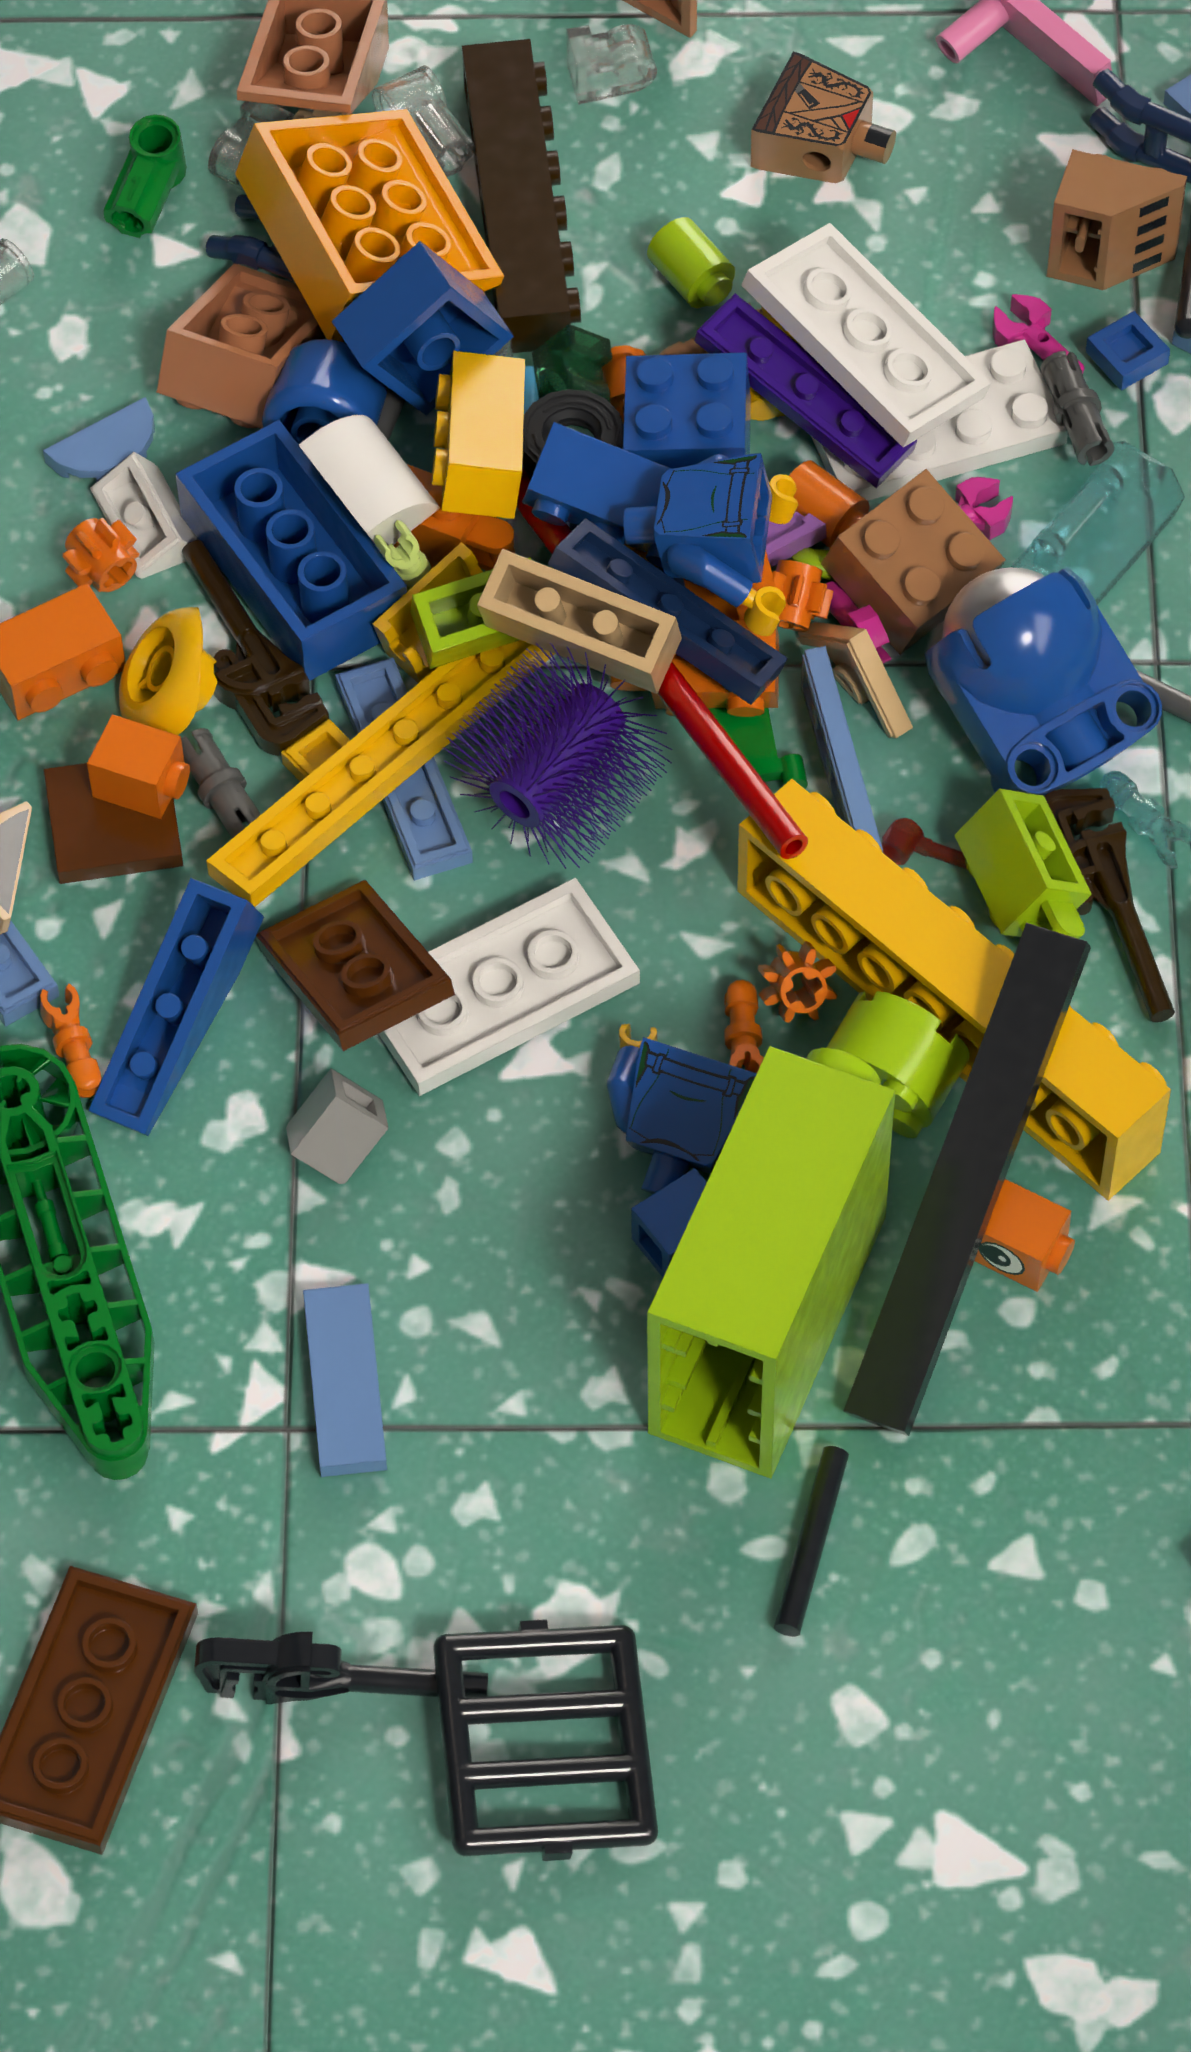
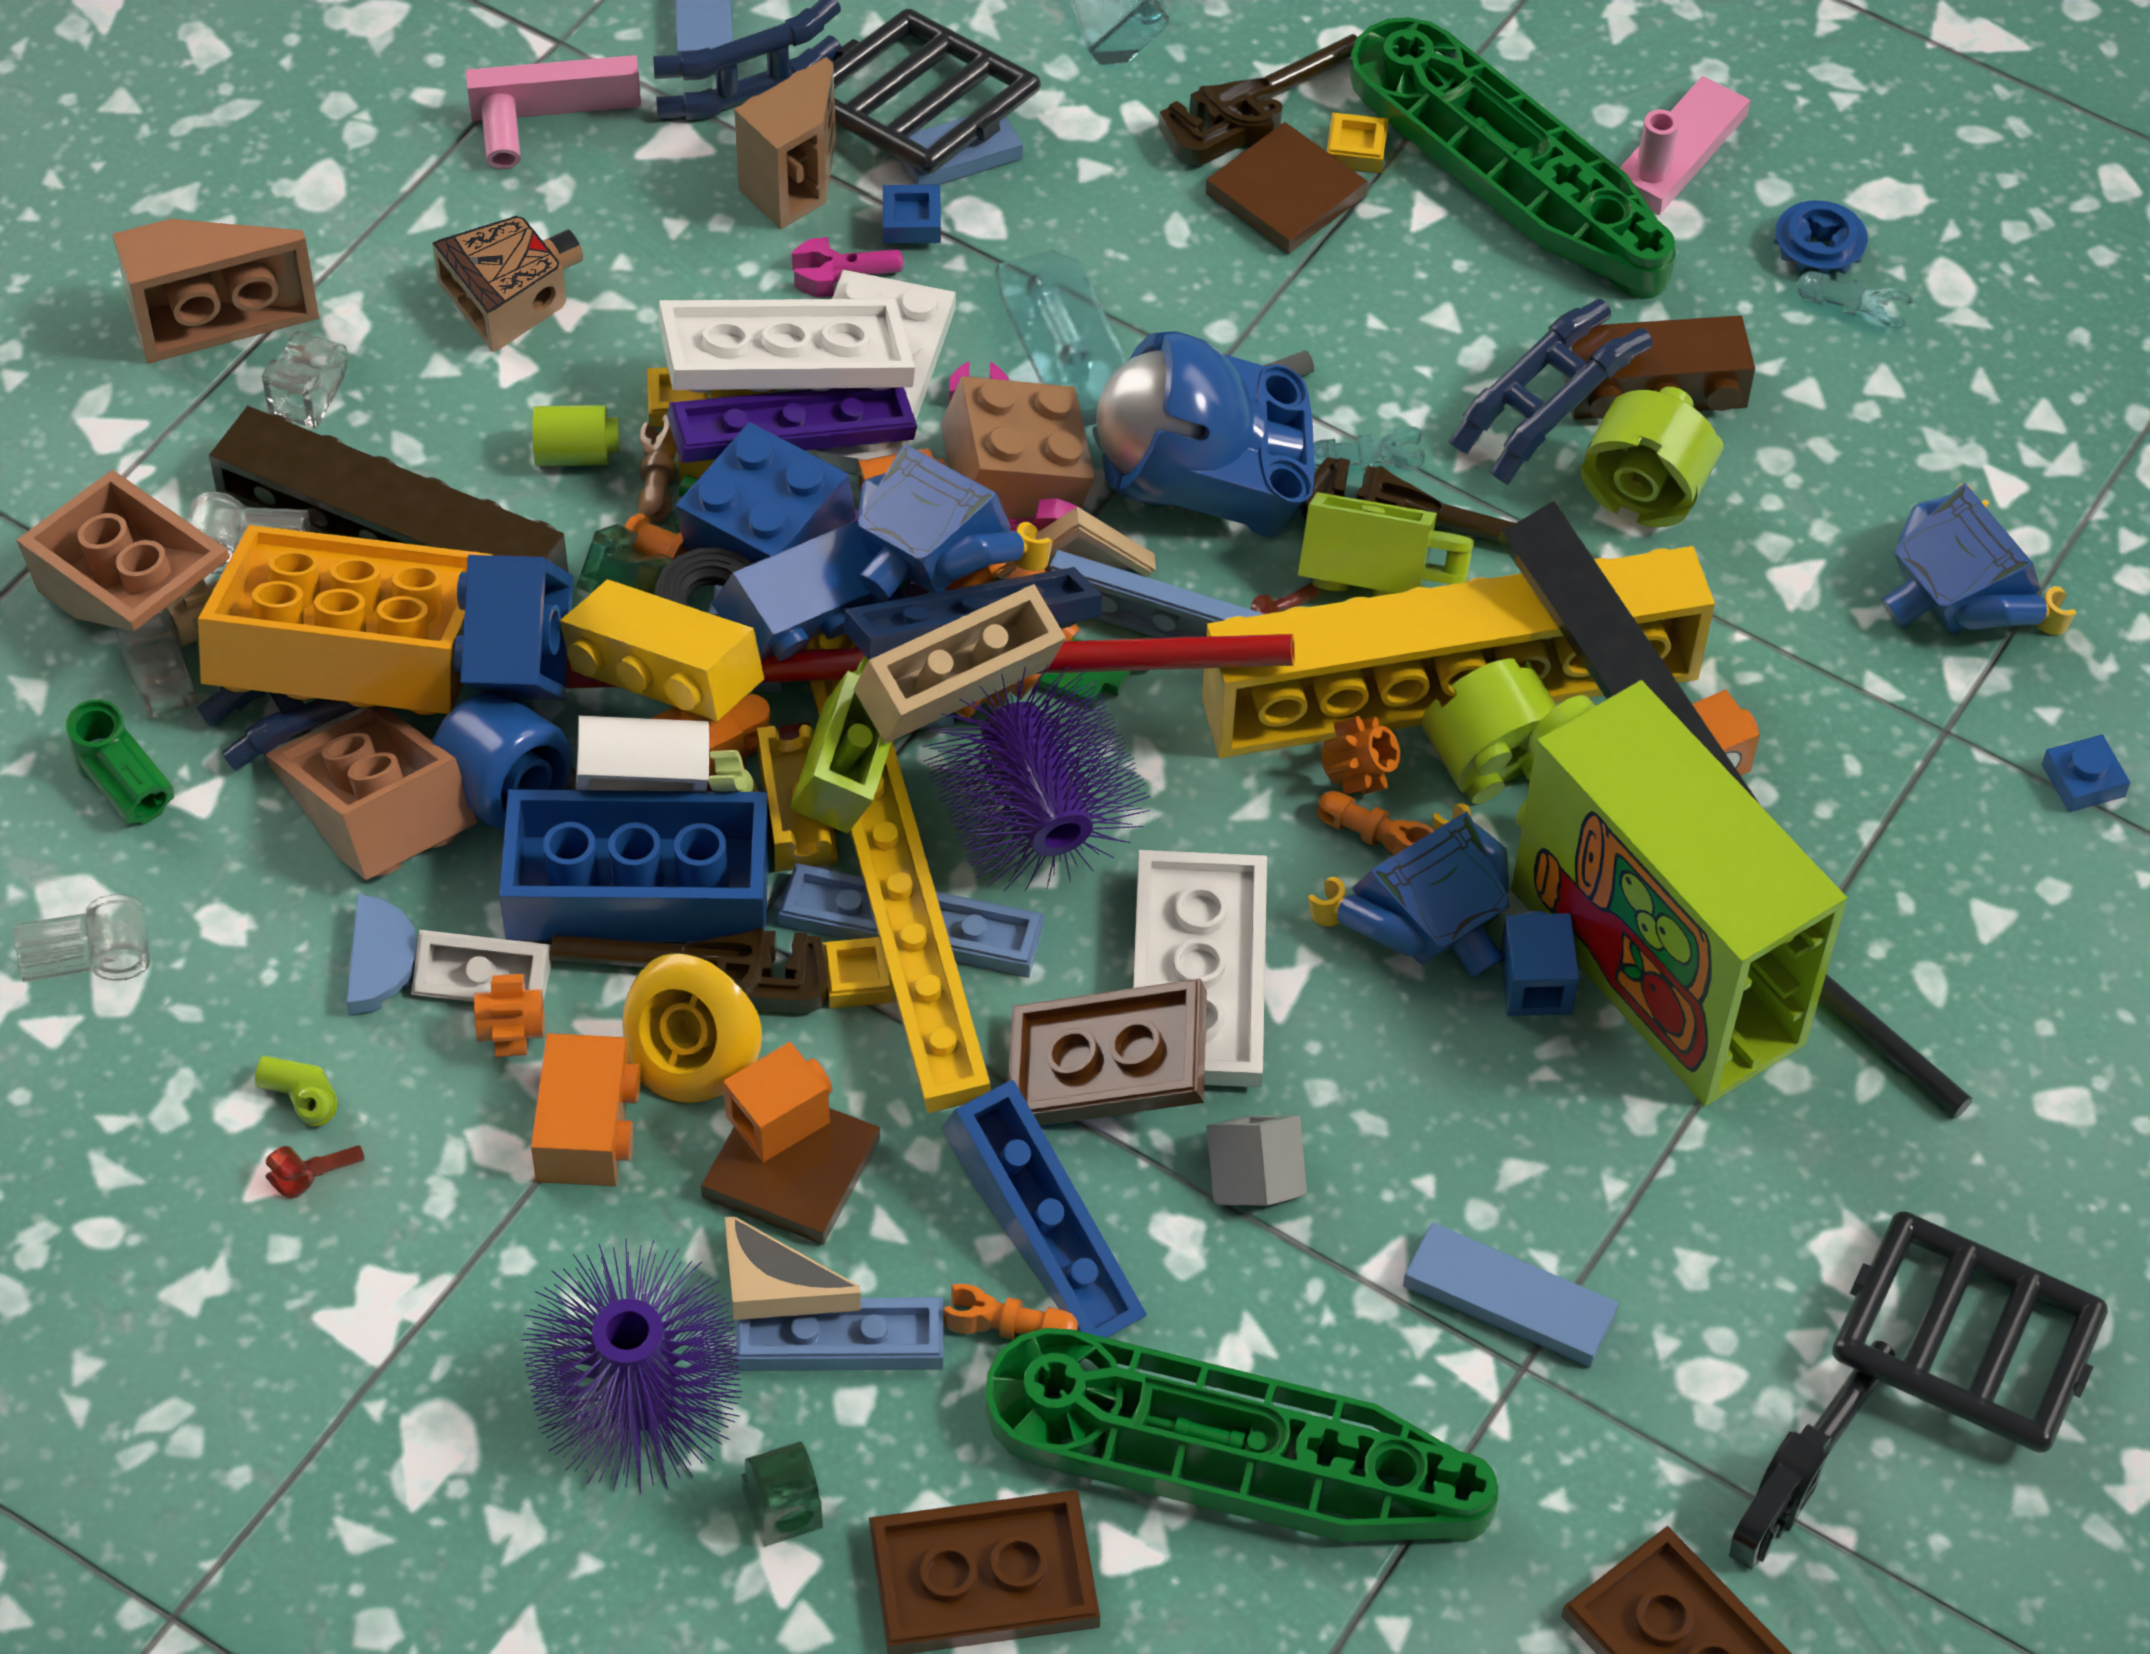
camera: 60 degrees left, 5 degrees down
dark grey pin [181,728,261,838] -> none
dark grey pin [1040,351,1114,466] -> none

